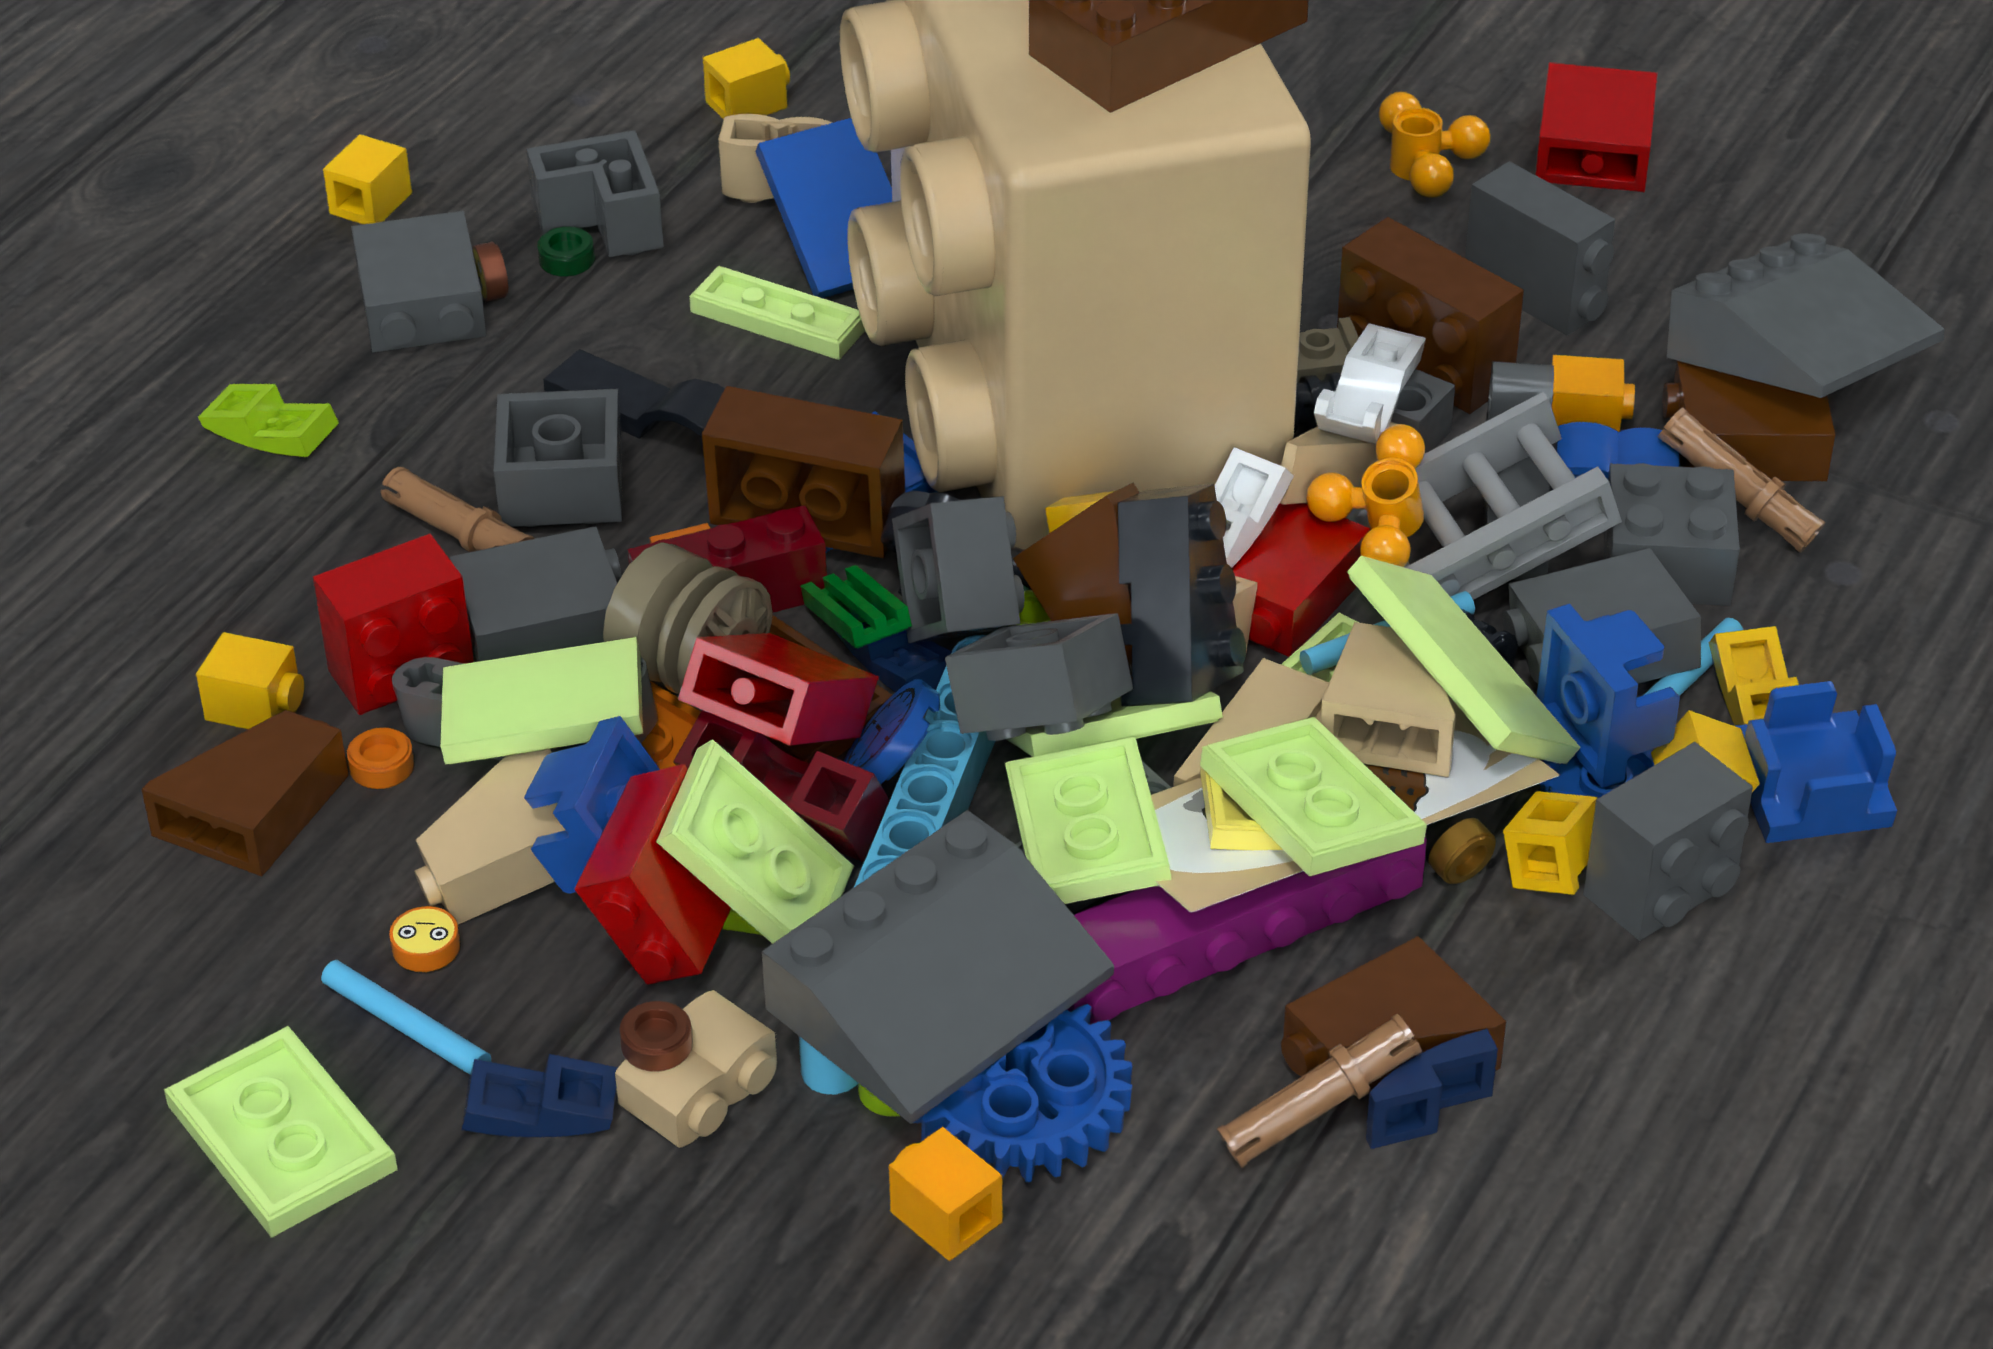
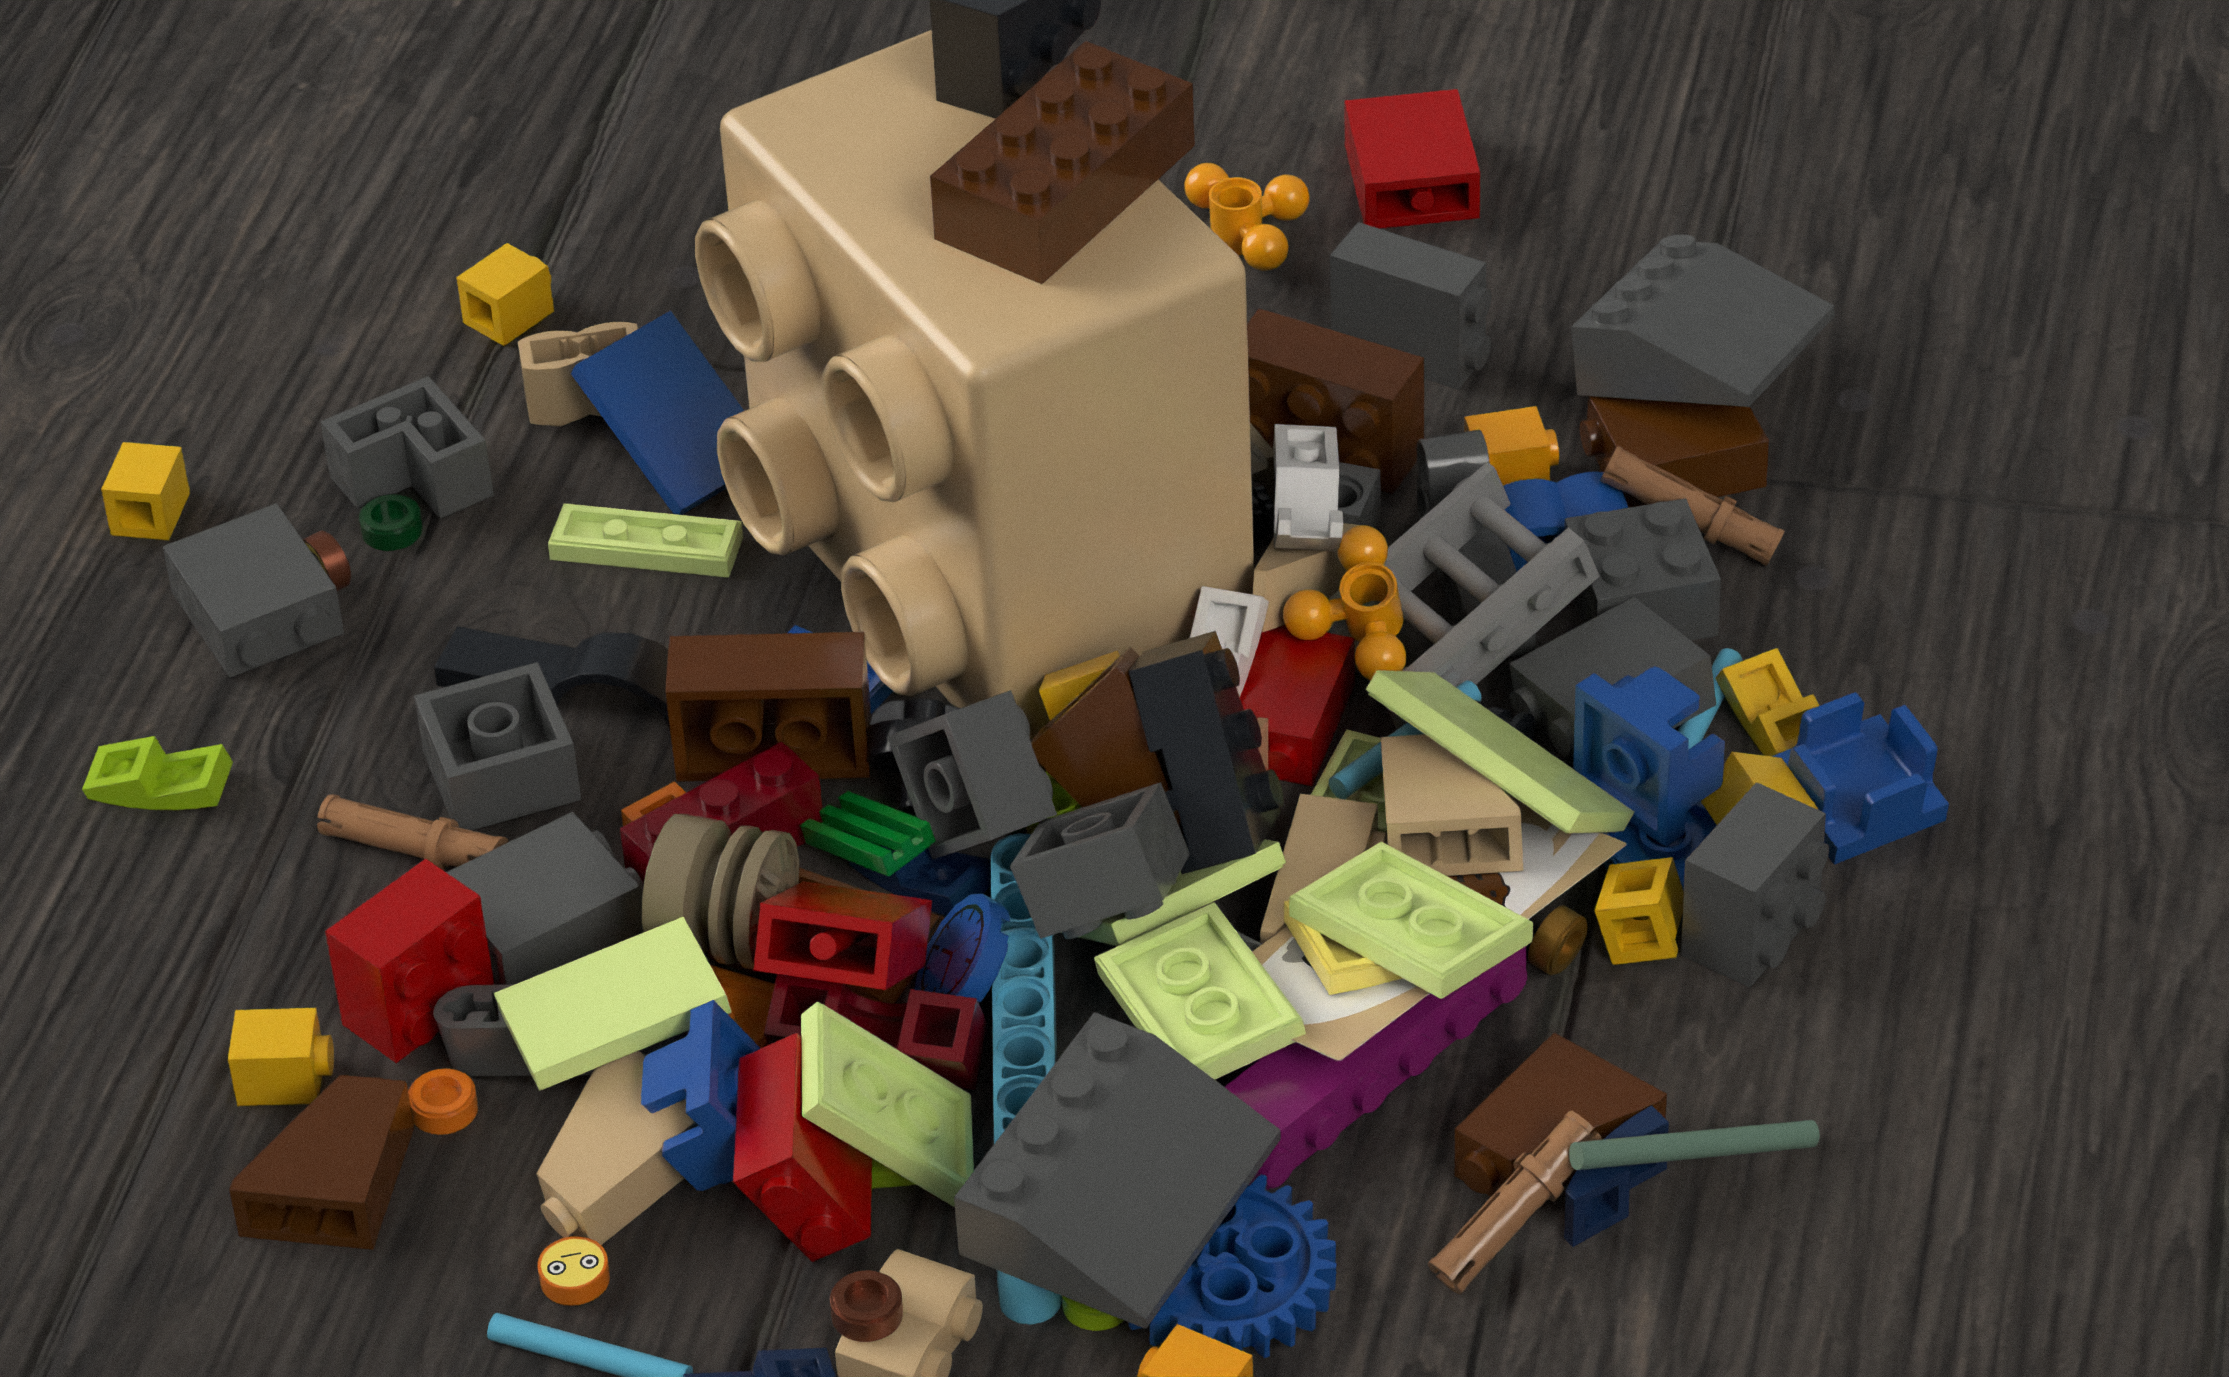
camera: 15 degrees left, 0 degrees up
none -> sand green bar [1569,1120,1820,1170]

